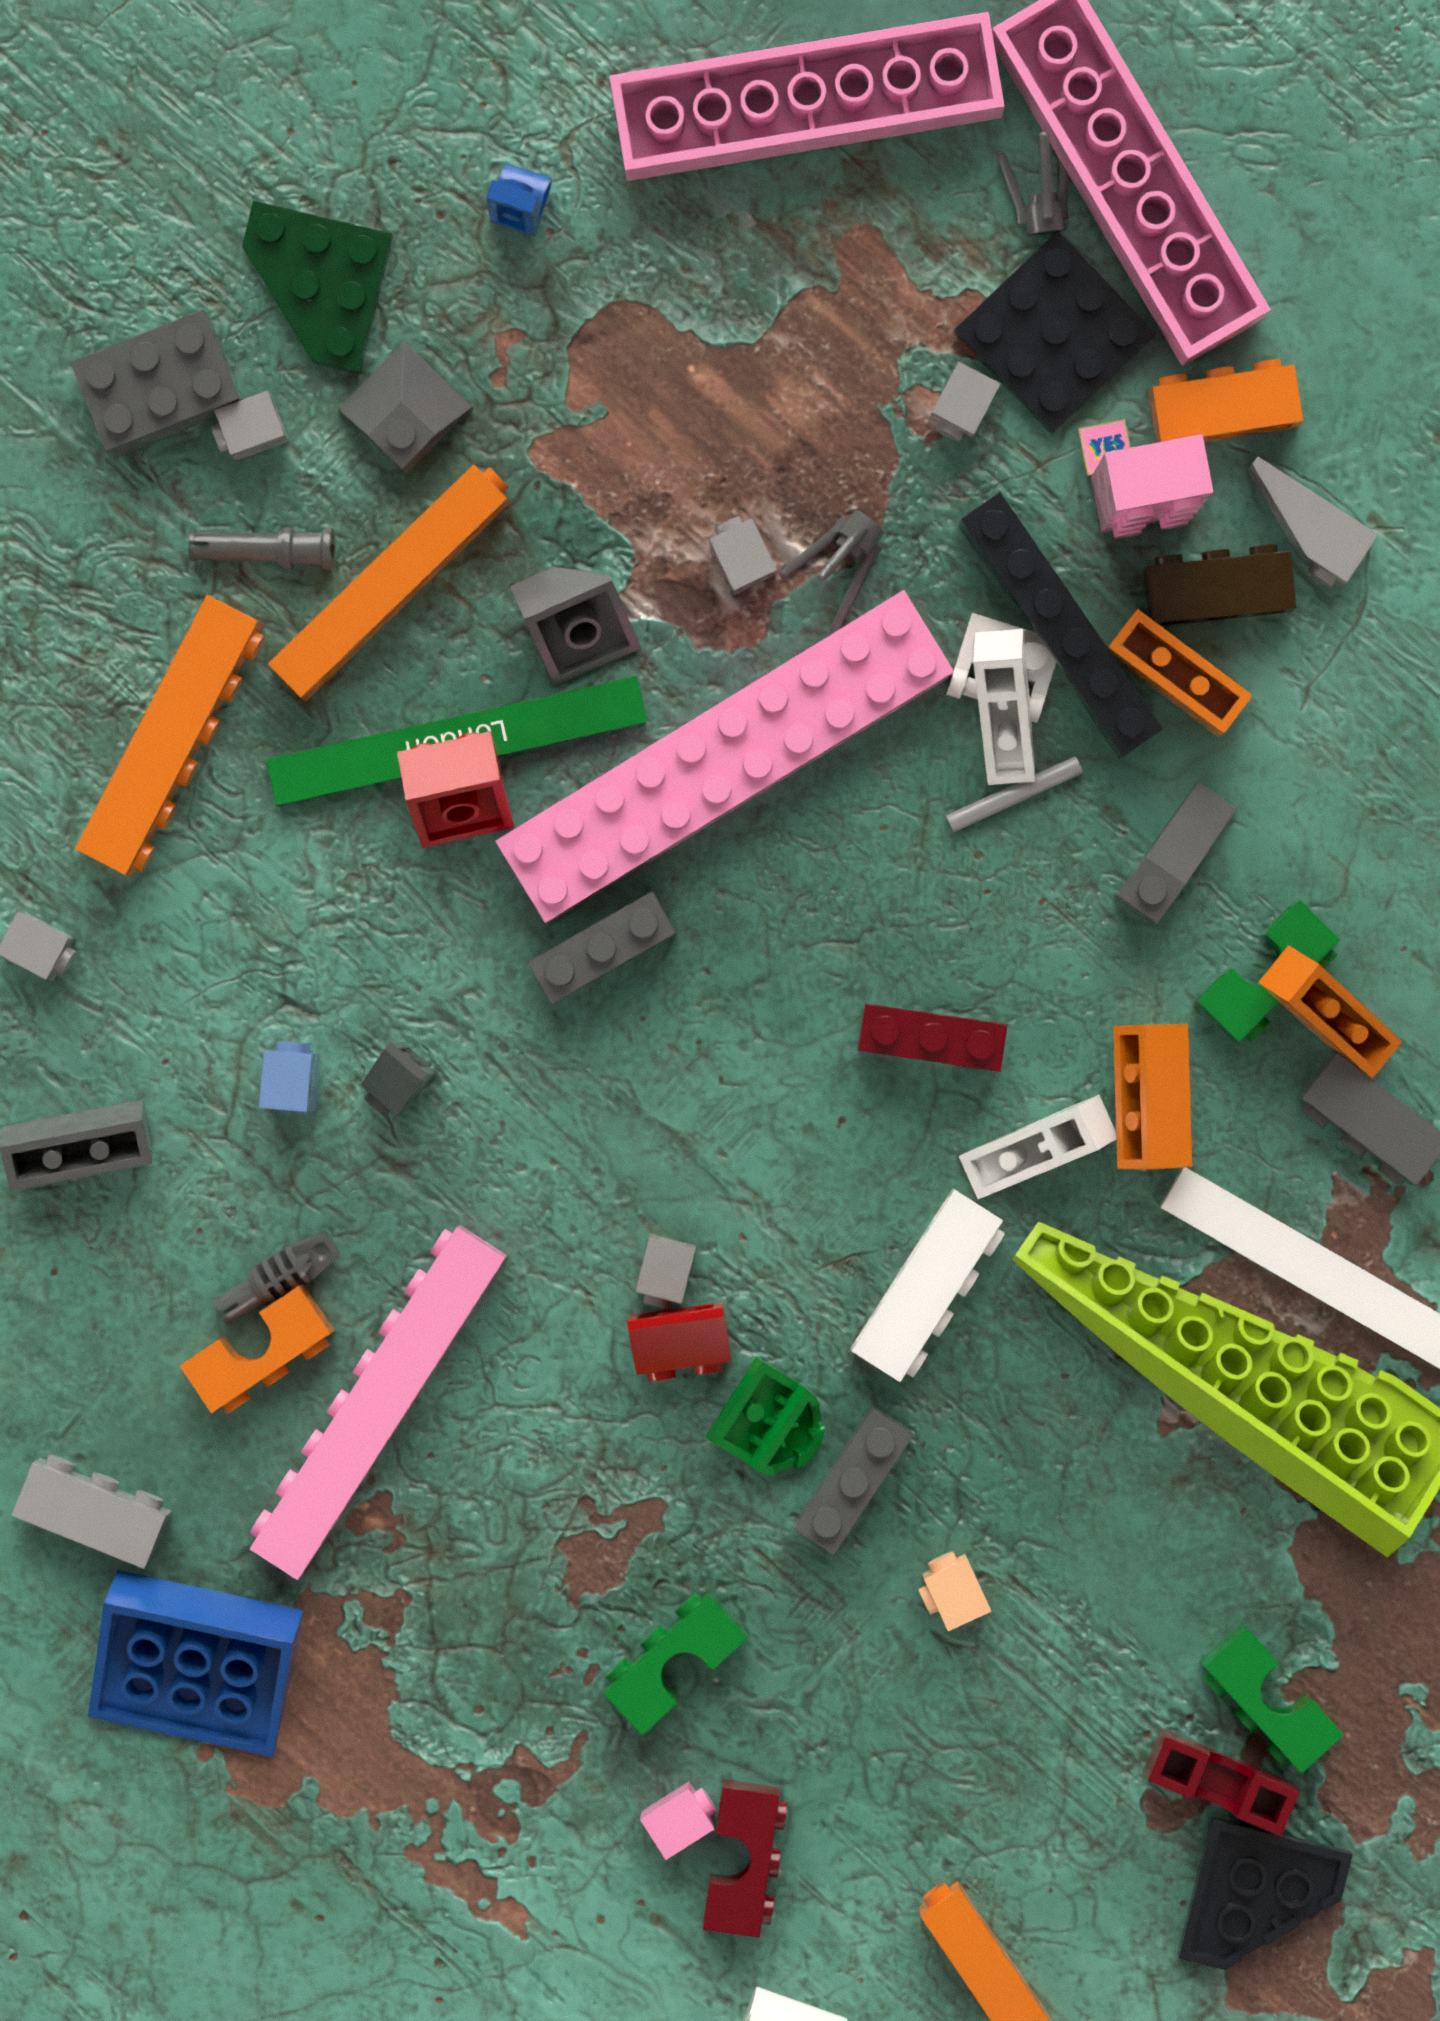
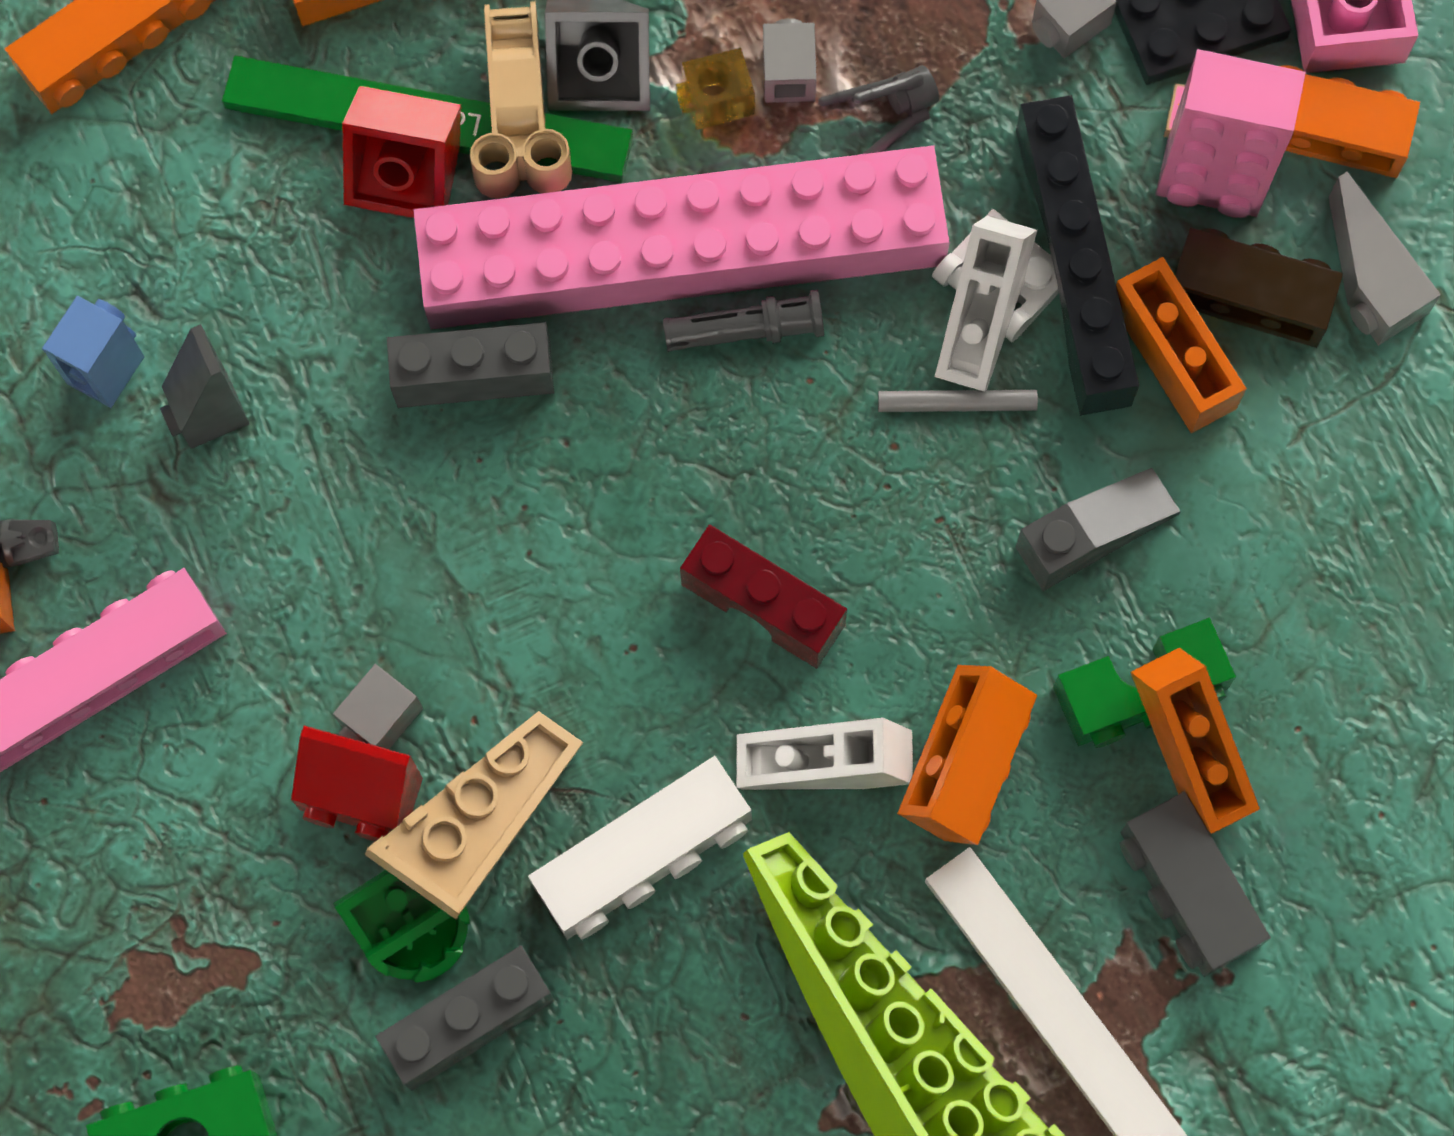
camera: 30 degrees right, 15 degrees down
none -> tan wing [365,711,583,919]
none -> tan piece [470,1,572,199]
none -> dark grey pin [663,289,824,352]
none -> clear yellow brick [675,47,755,130]

